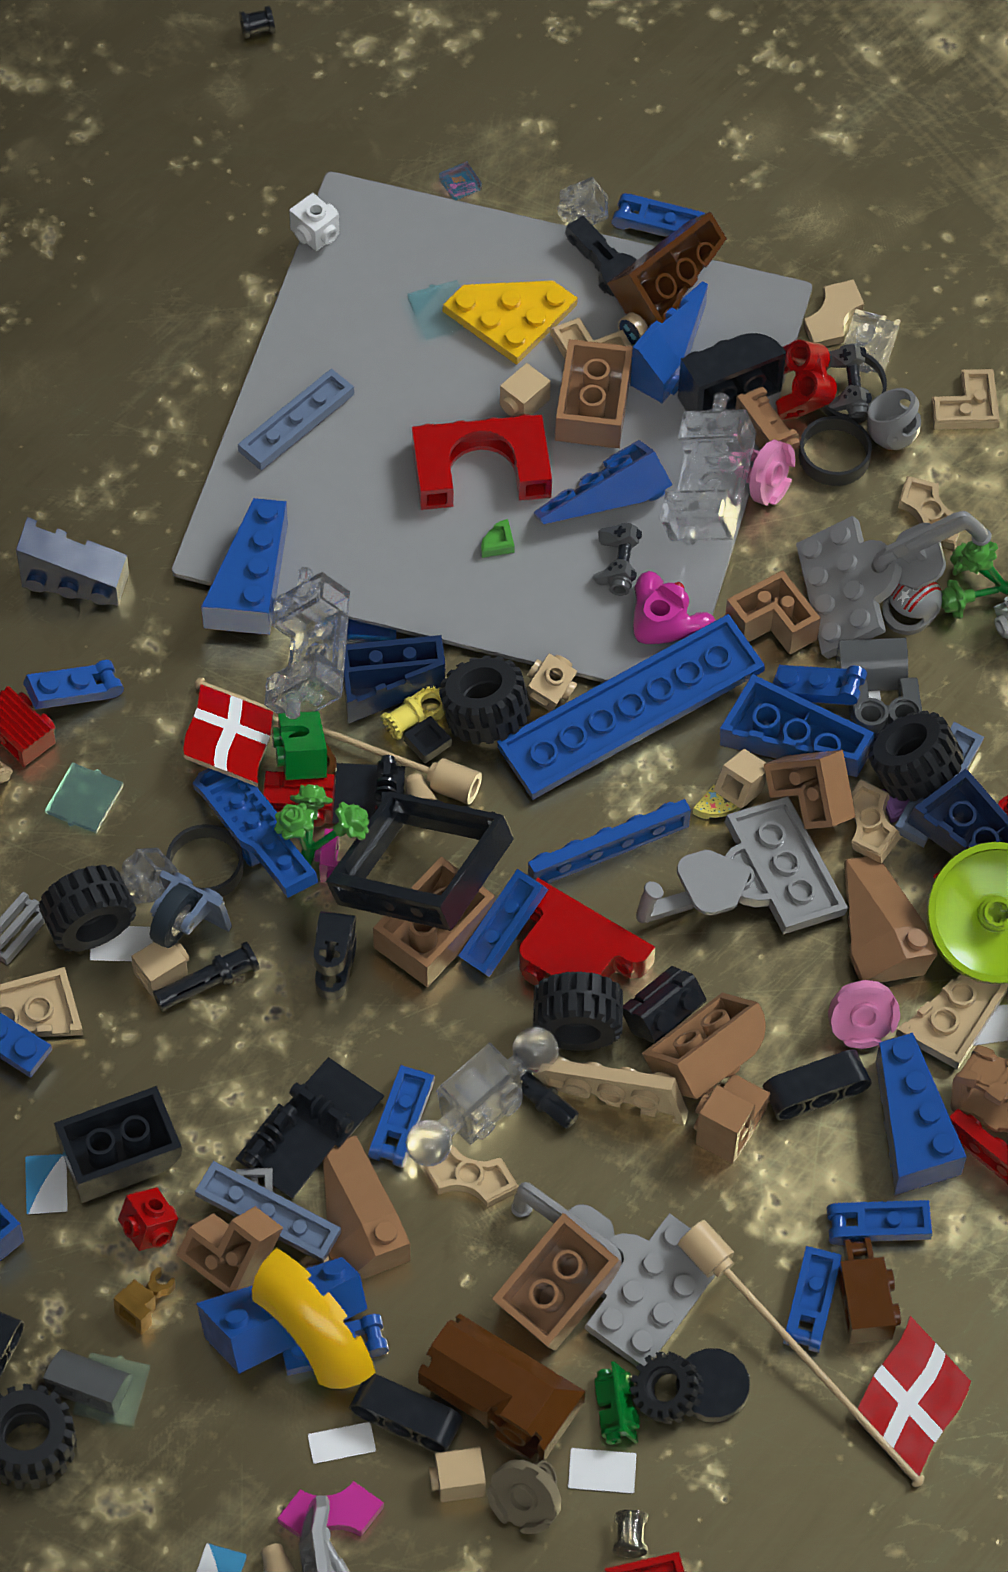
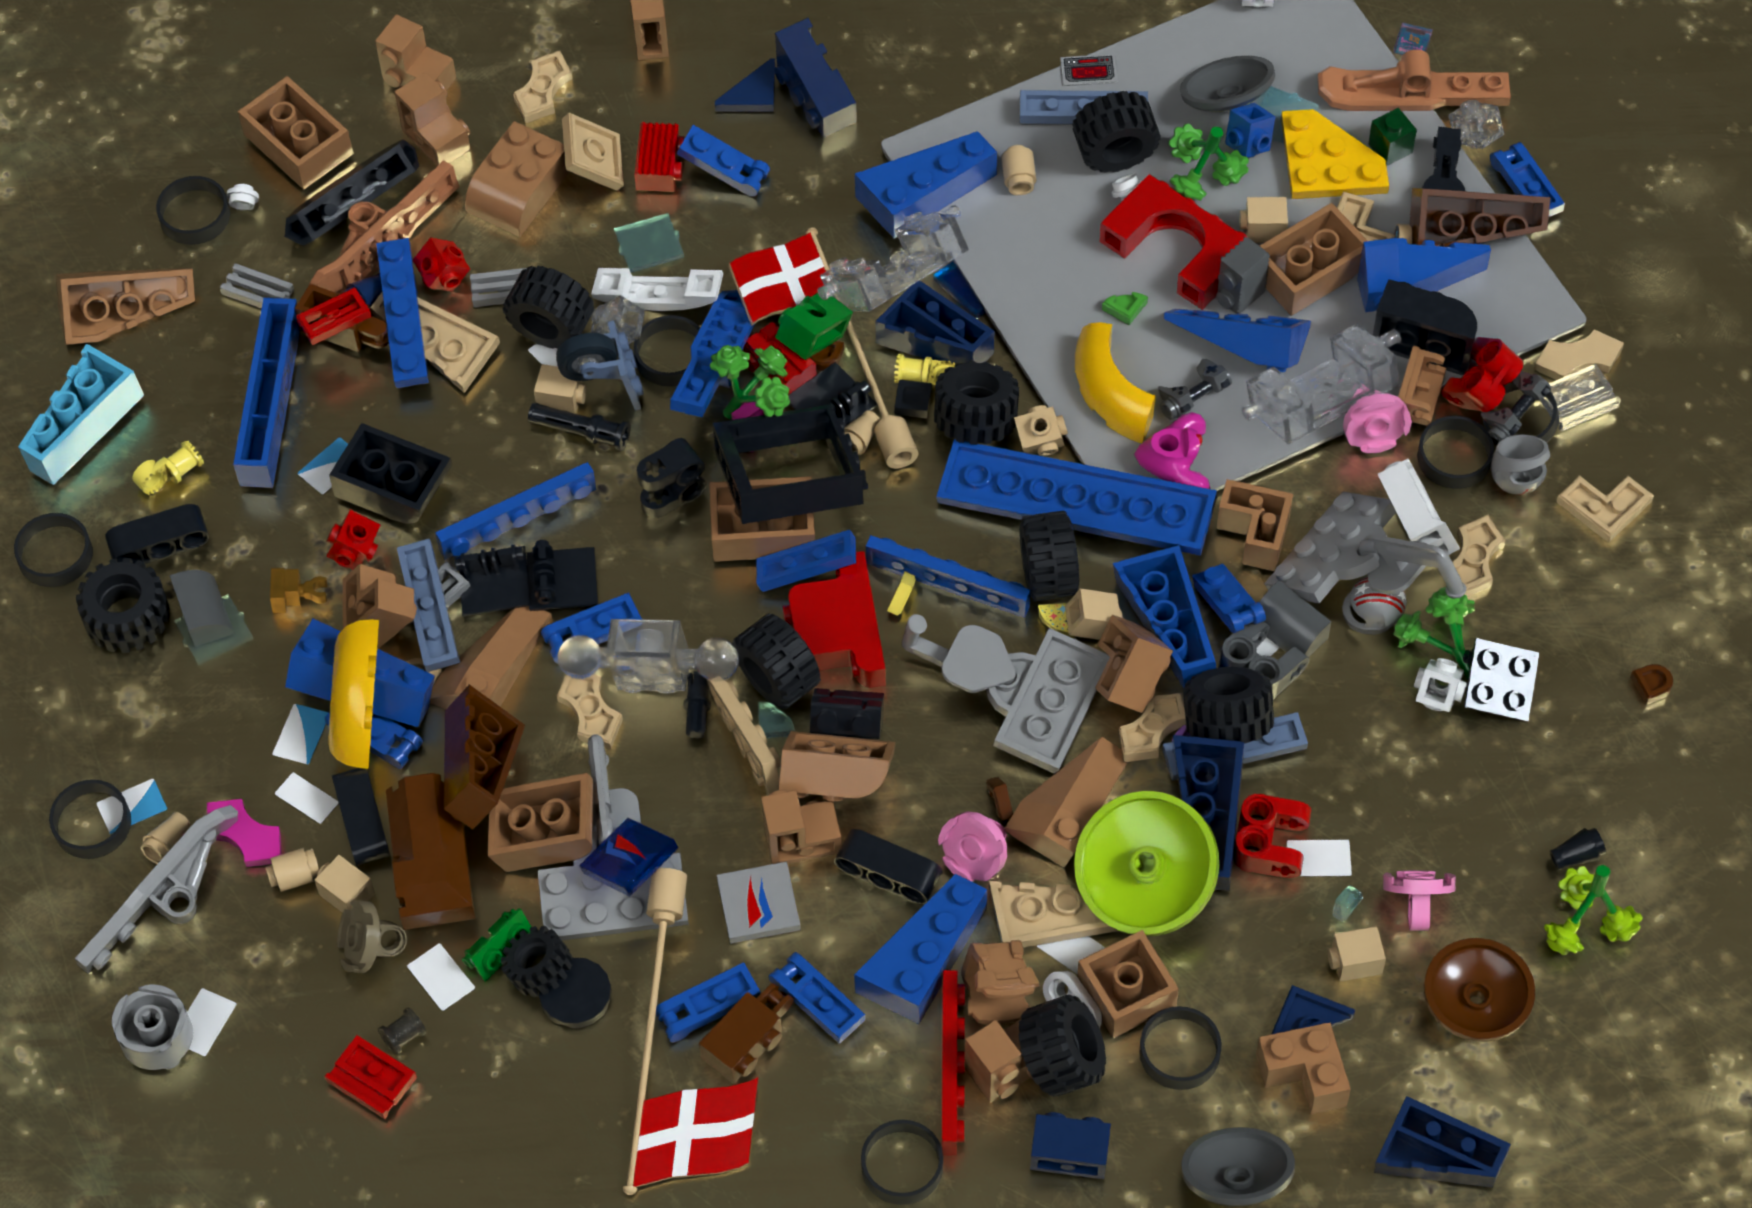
camera: 50 degrees right, 0 degrees up
none -> tan brick [266,848,319,892]
none -> sticker [272,704,329,764]
none -> blue plate [435,462,597,560]
none -> reddish brown wedge [444,684,525,829]
none -> clear blue tile [579,818,679,897]
none -> white slope [591,268,723,311]
none -> dark blue tile [715,58,776,112]
none -> light grey tile [717,861,801,944]
none -> clear light blue tile [758,702,794,738]
none -> light yellow tile [887,571,916,616]
none -> reddish brown tile [986,777,1013,821]
none -> tan brick [1001,145,1037,195]
none -> black tyre [1019,511,1080,601]
none -> sticker [1060,54,1118,85]
none -> black tyre [1072,91,1161,173]
none -> yellow brick [1075,322,1155,443]
none -> white plate [1111,174,1142,201]
none -> bright green plant [1168,123,1249,201]
none -> dark grey dish [1180,55,1275,113]
none -> dark grey brick [1216,238,1270,314]
none -> blue brick [1225,102,1276,157]
none -> nougat piece [1317,50,1511,111]
none -> dark green brick [1368,107,1417,166]
none -> white window [1378,459,1460,555]

